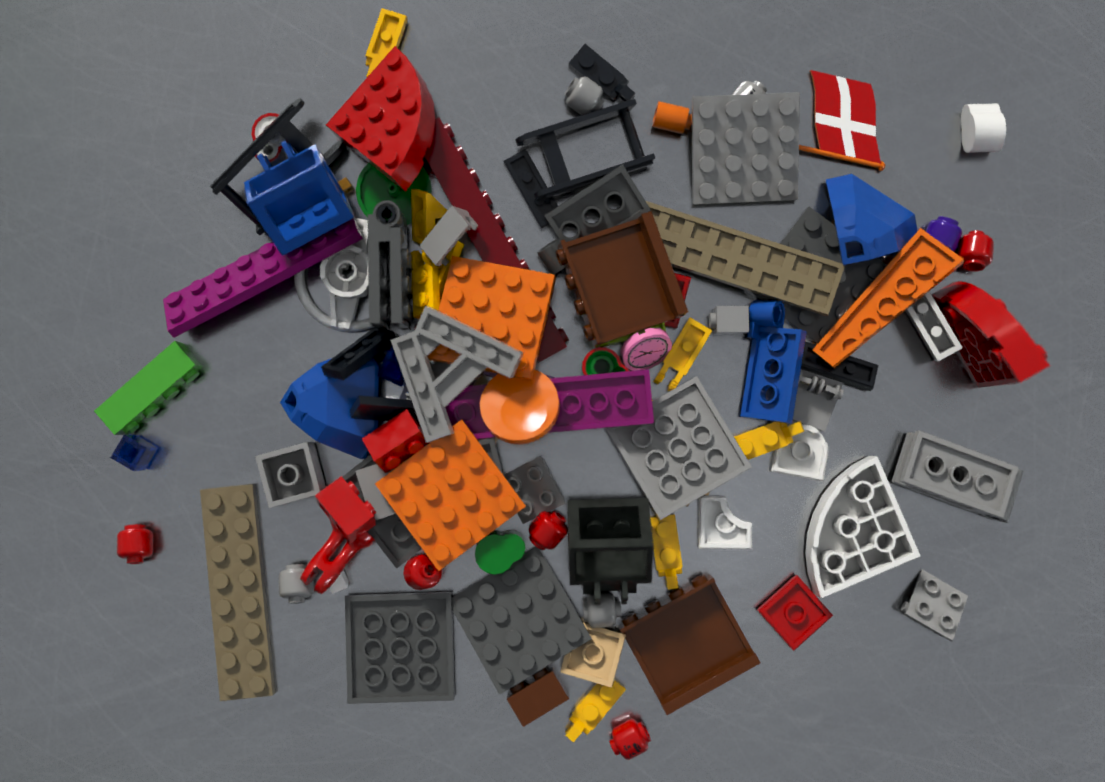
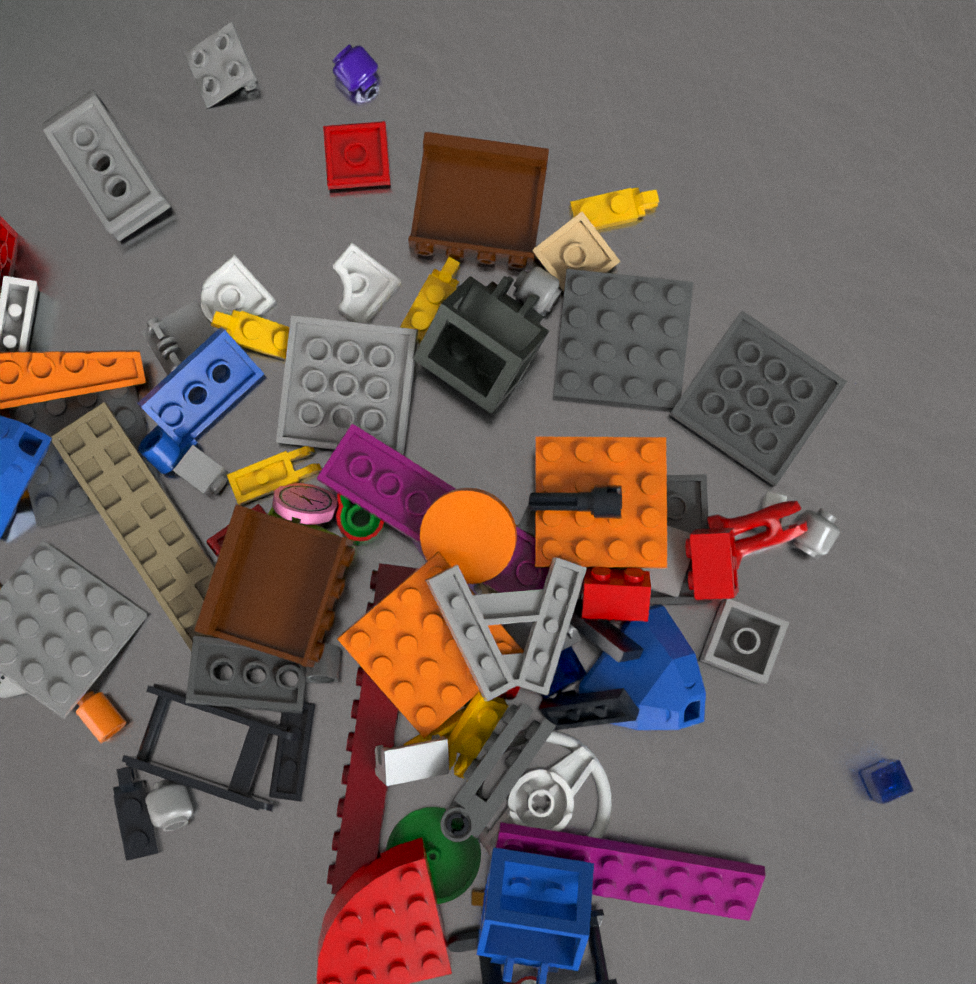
camera: 150 degrees left, 5 degrees down
bright green brick [94,341,203,435] -> none
red head [117,524,153,564] -> none
dark tan plate [200,484,275,701] -> none
red head [403,554,442,590] -> none
yellow slope [411,188,447,244] -> none
green piece [475,530,525,575] -> none
light grey hinge [504,456,566,524] -> none
reddish brown brick [507,666,569,727] -> none
red head [529,511,568,550] -> none
red head [609,719,651,760] -> none
black tile [801,341,879,391] -> none
white brick [805,456,920,598] -> none
none -> dark purple head [332,44,378,92]
none -> black piece [529,485,622,519]

